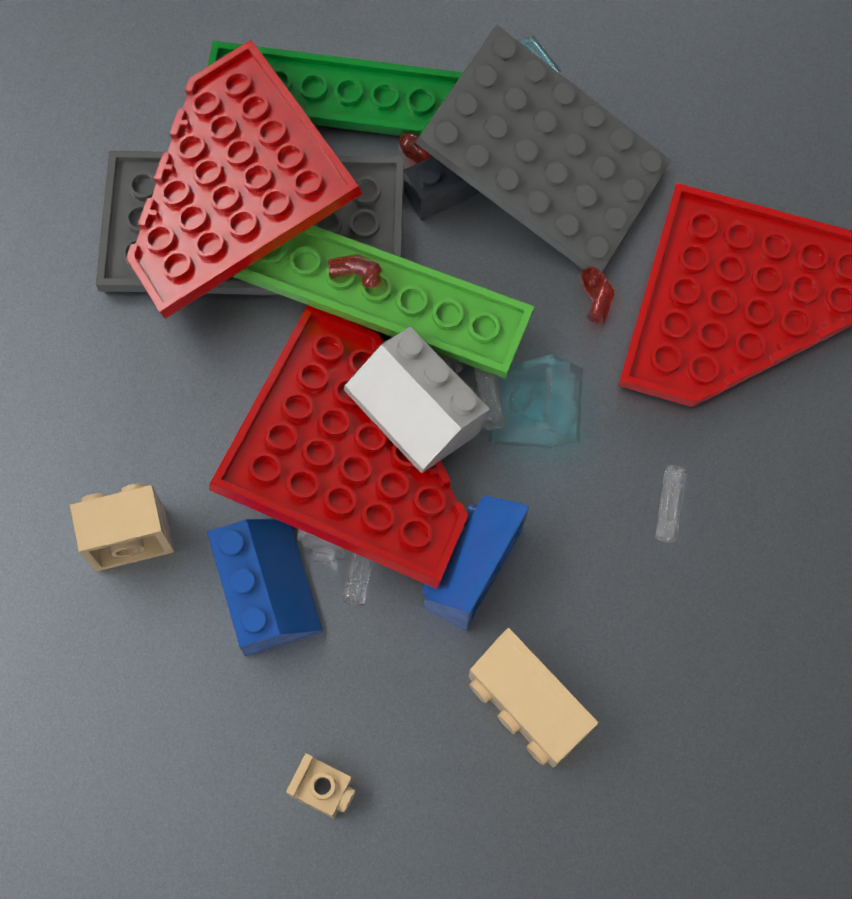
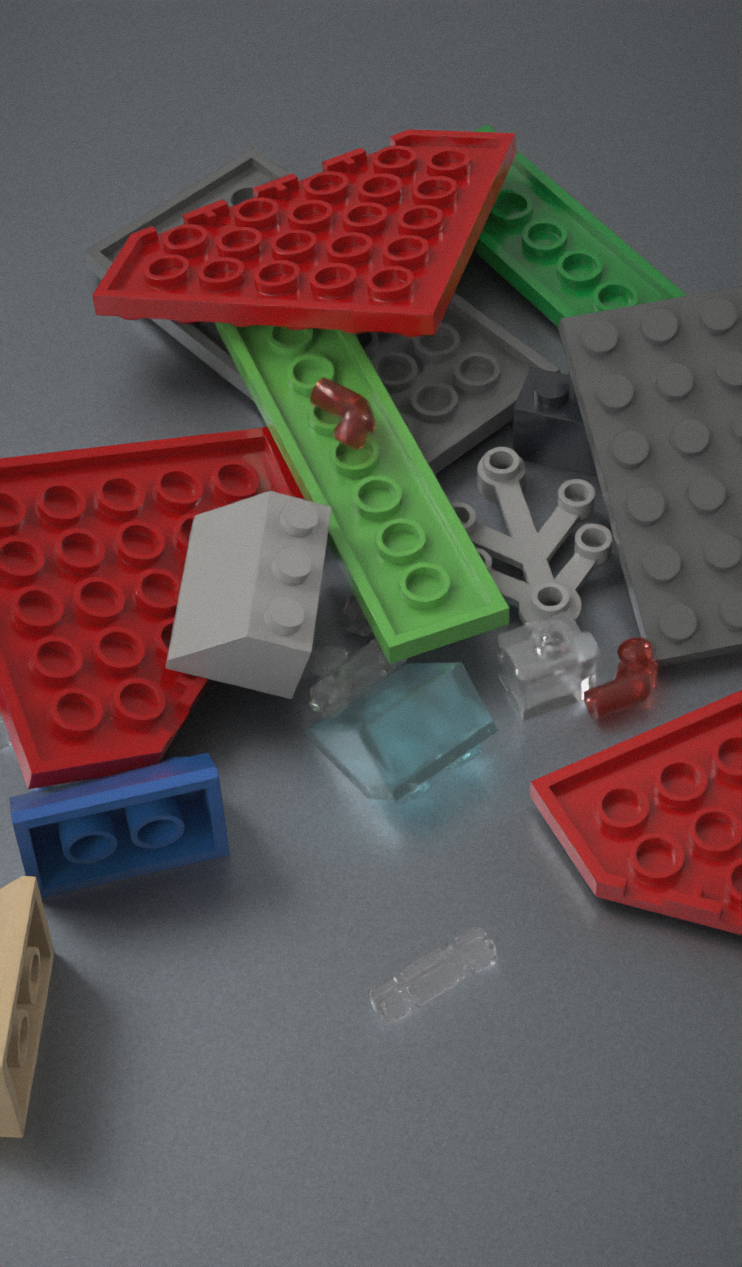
camera: 50 degrees right, 20 degrees down
none -> light grey plant [450,447,612,640]
none -> clear brick [497,611,601,721]

